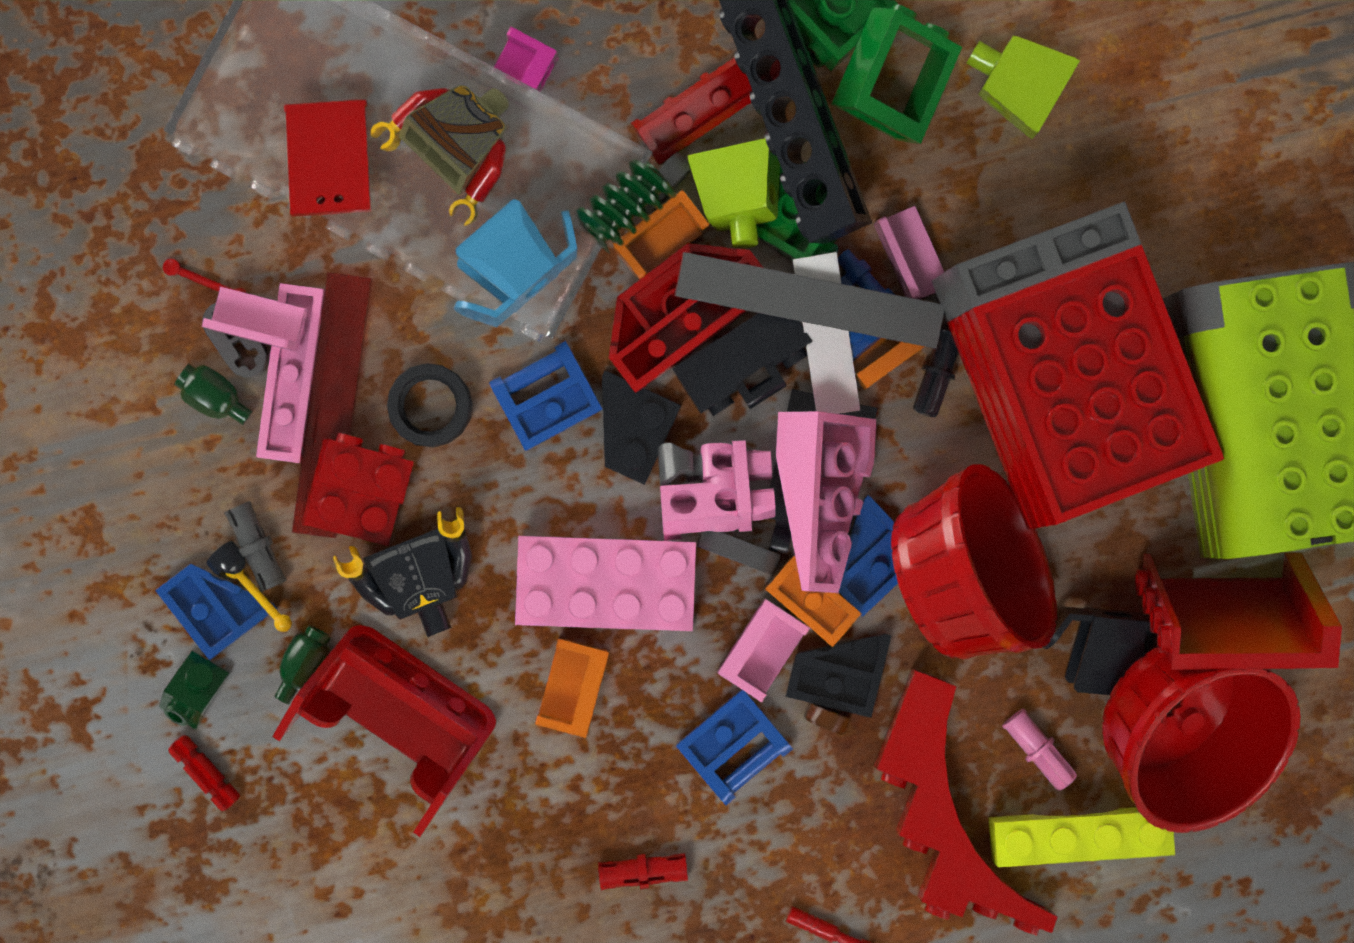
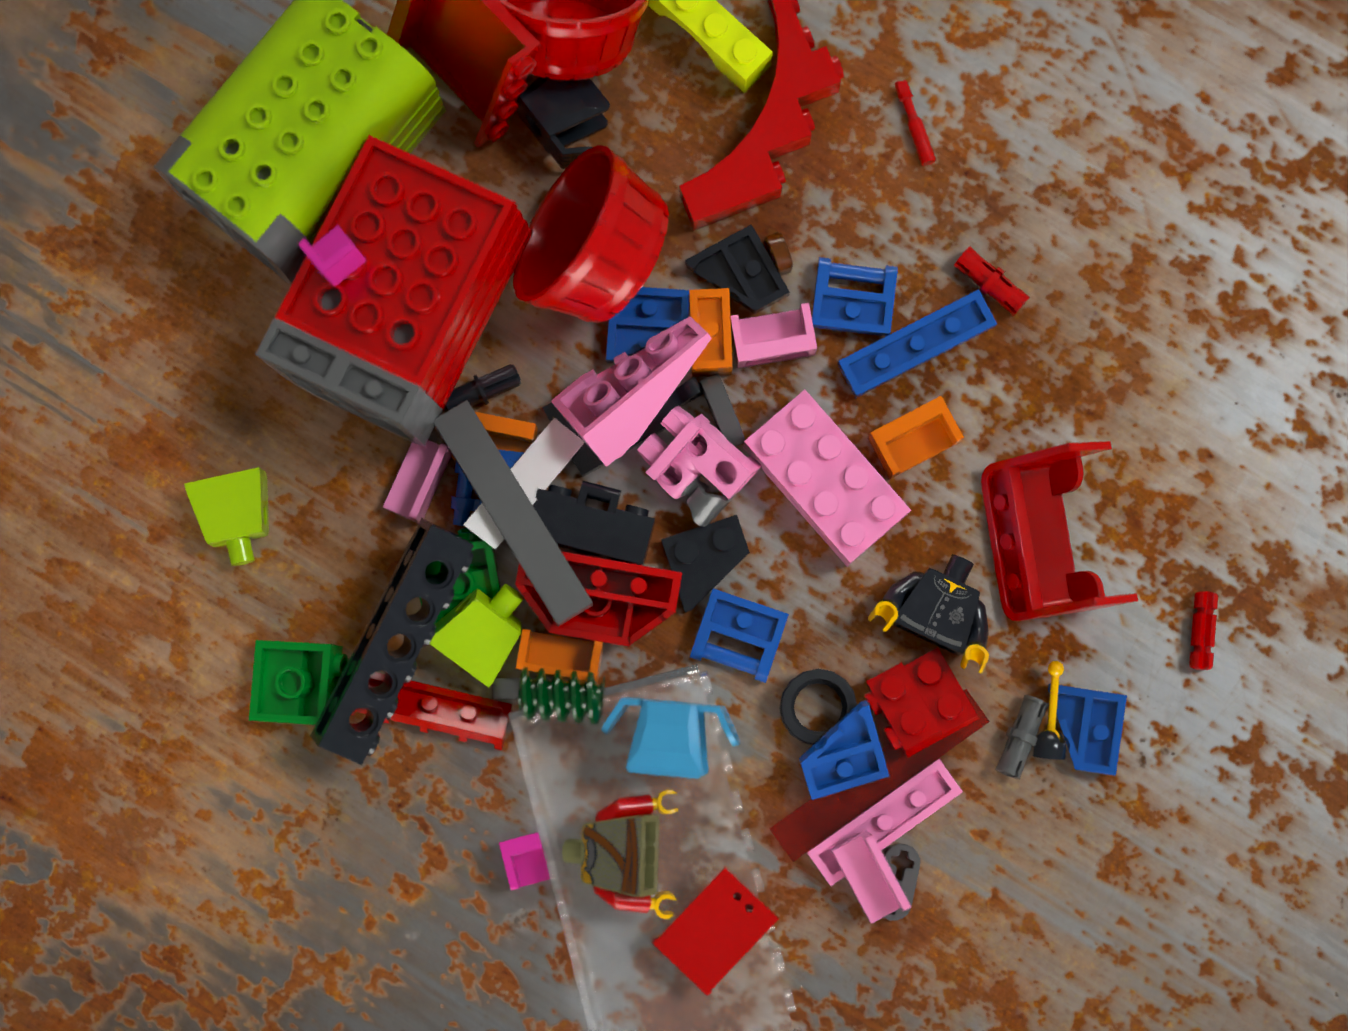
camera: 130 degrees left, 5 degrees down
dark green bracket [159,651,229,729] -> none
red hinge [162,258,248,294] -> none
dark green plant [174,363,253,425] -> none
dark green plant [274,625,332,705] -> none
green window [831,4,962,144] -> none
bright pink axle [1002,708,1077,791] -> none
none -> dark pink panel [298,225,367,286]
none -> blue wing [799,700,889,800]
none -> blue plate [837,289,997,398]

